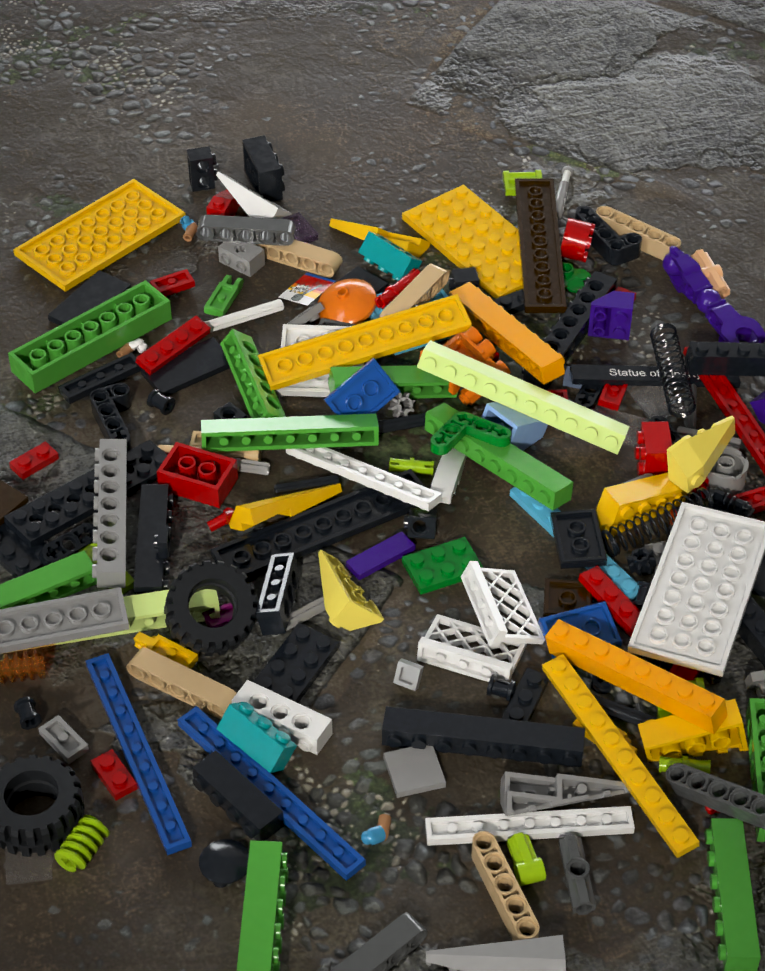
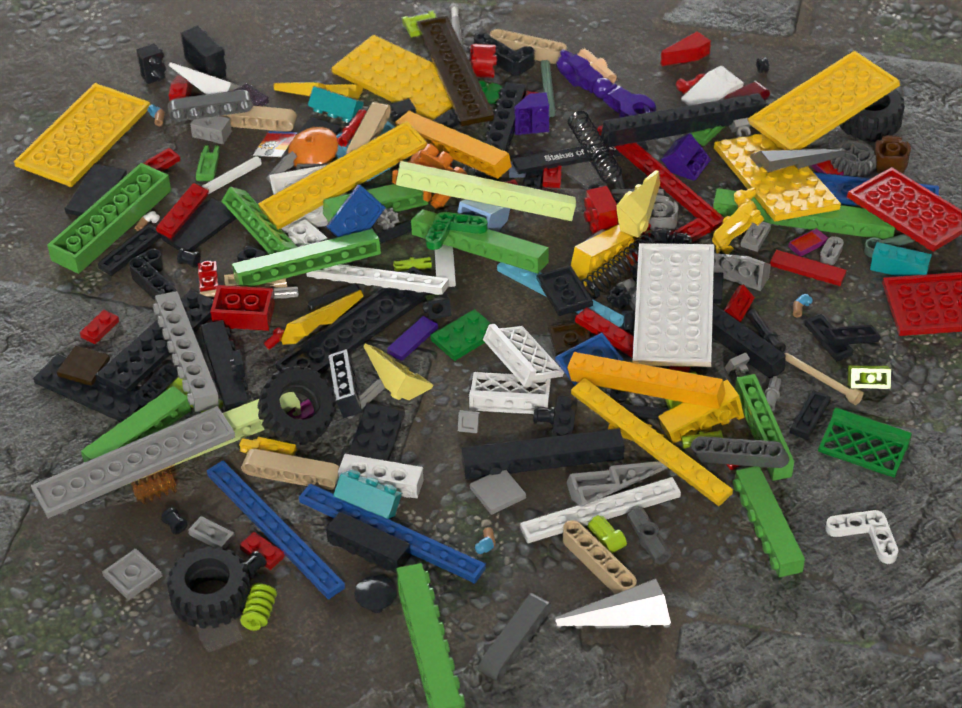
camera: 15 degrees left, 0 degrees up
none -> red slope [198,261,218,292]
none -> black bush [244,551,267,579]
none -> white brick [288,219,327,247]
none -> sand green axle [541,60,555,117]

